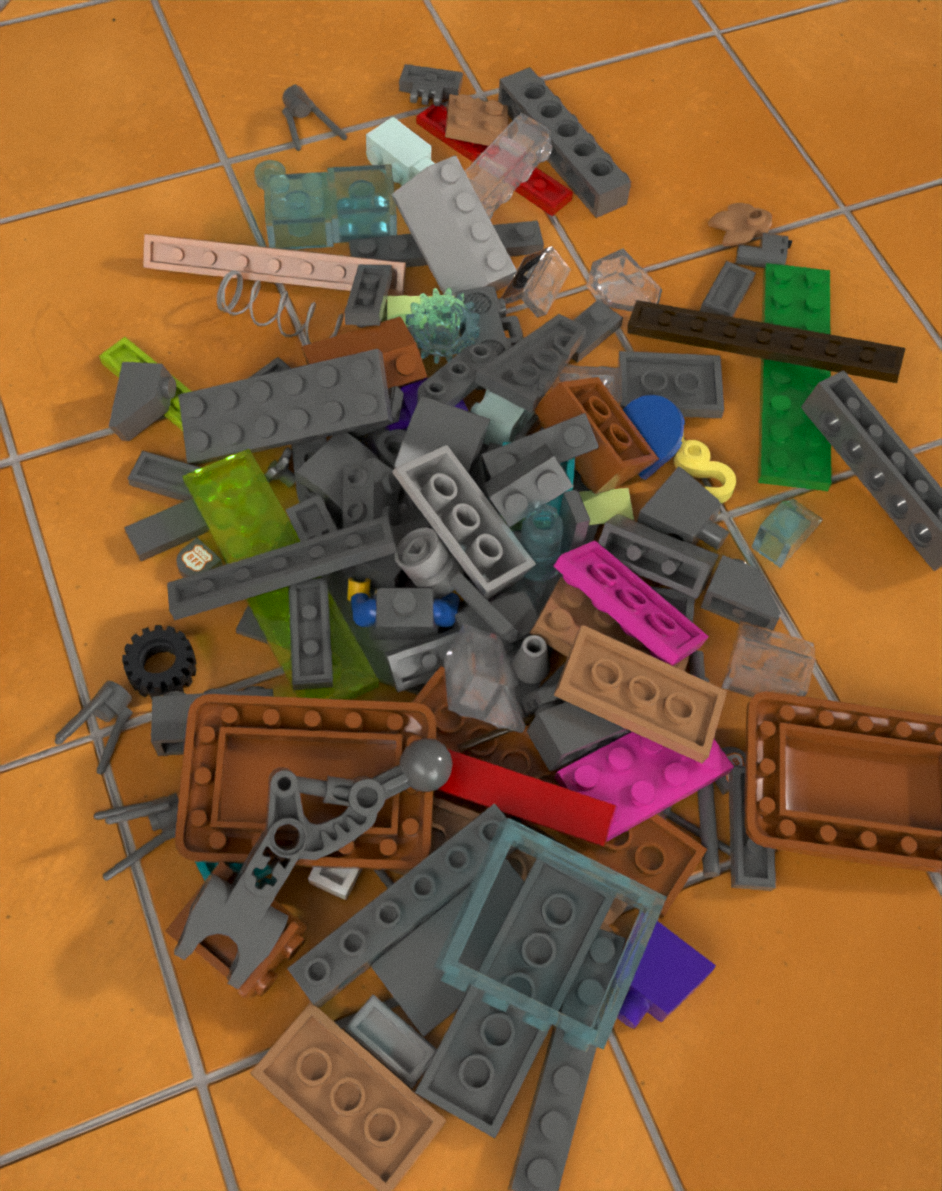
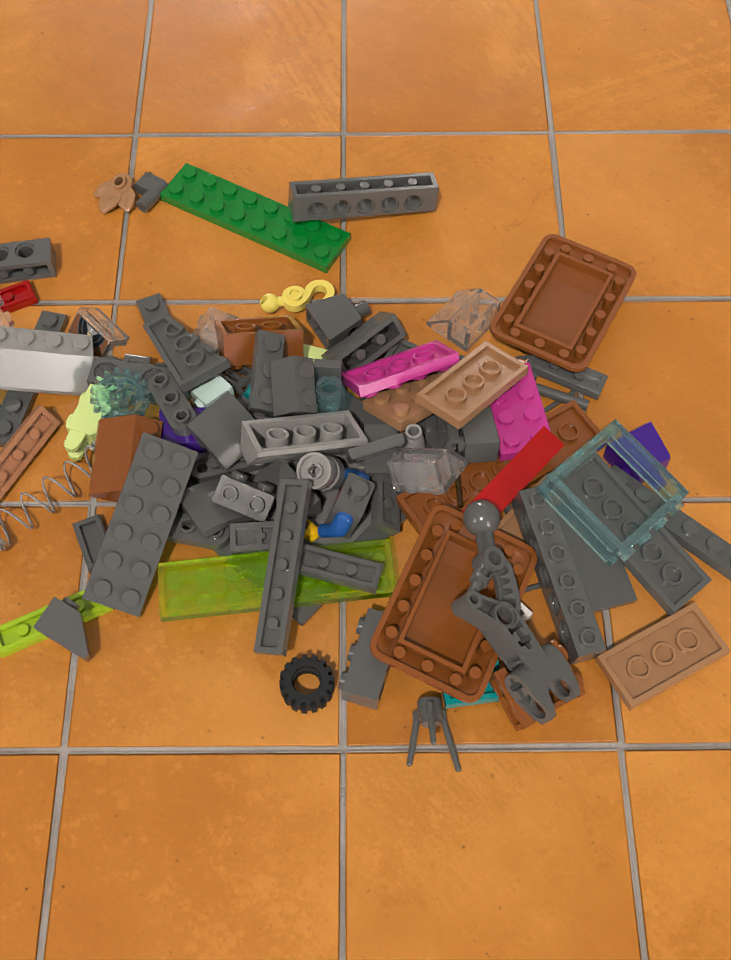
camera: 65 degrees left, 0 degrees up
dark grey plant [55,681,133,775] -> none
dark grey tile [124,498,208,561] -> none
dark grey tile [127,451,210,505] -> none
tile [176,537,223,578] -> none
dark grey plant [257,447,295,488] -> none
dark grey plate [344,264,392,328] -> none
light grey tile [344,995,437,1090] -> none
clear slope [586,248,662,312] -> none
dark grey plate [618,351,724,418] -> none
blue tile [622,395,685,480] -> none
dark brown plate [627,300,906,383] -> none
dark grey tile [700,261,756,317] -> none
dark grey slope [701,555,781,636] -> none
clear light blue slope [752,499,823,568] -> none

